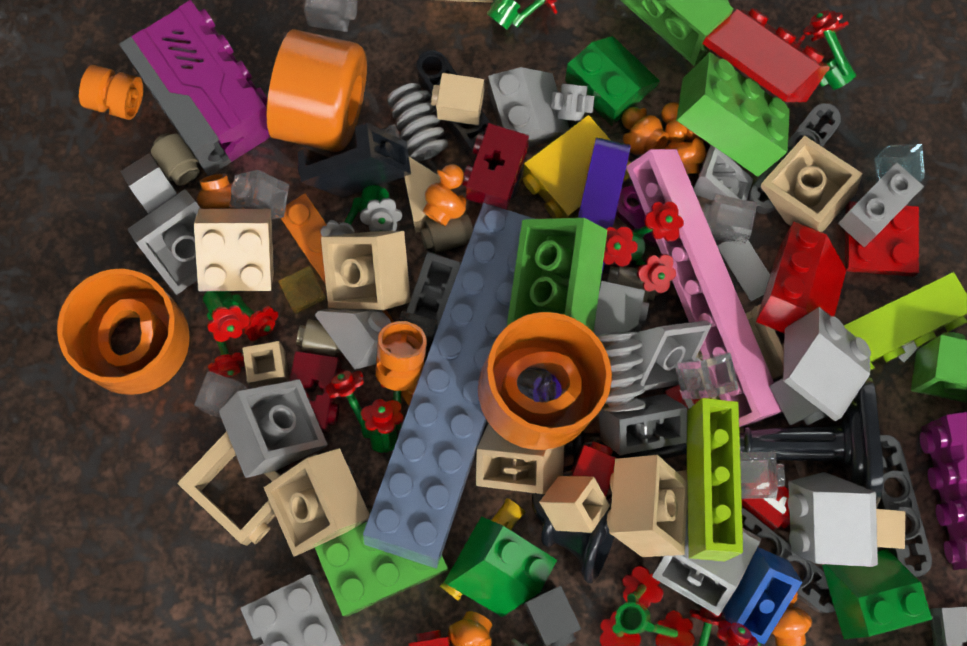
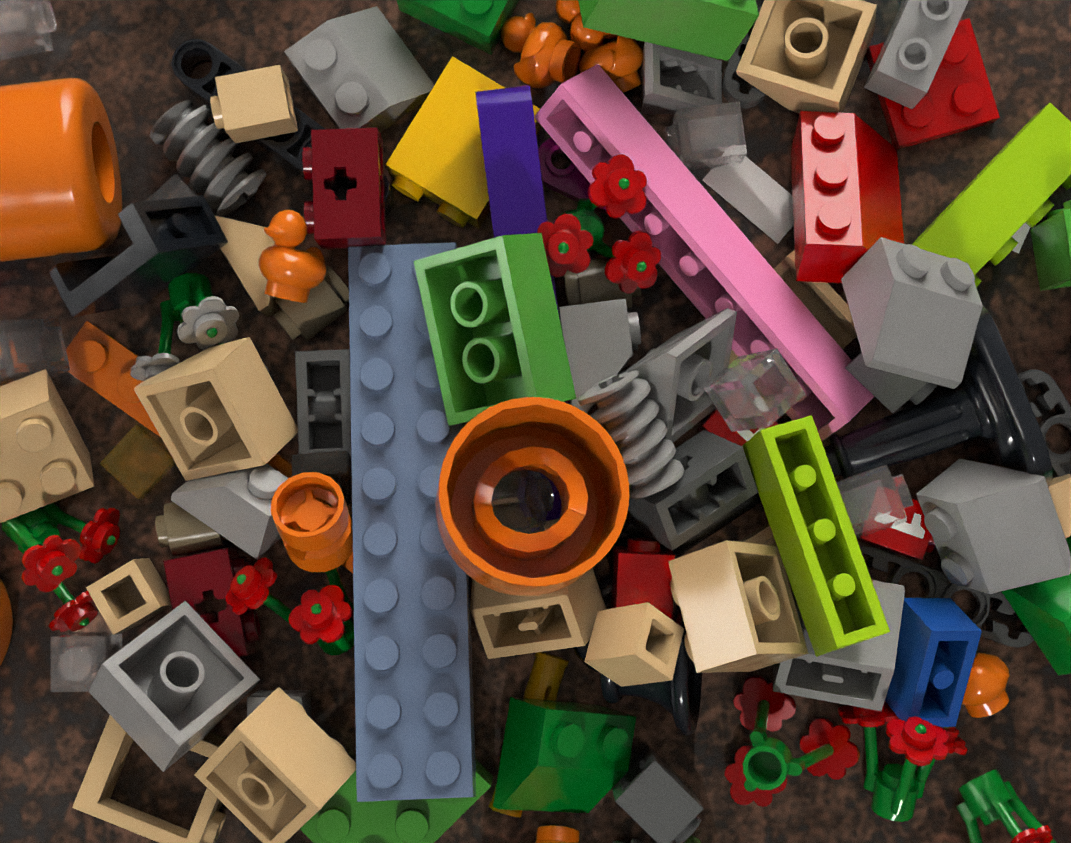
camera: 15 degrees left, 10 degrees up
light grey gear [551,83,595,121] -> none

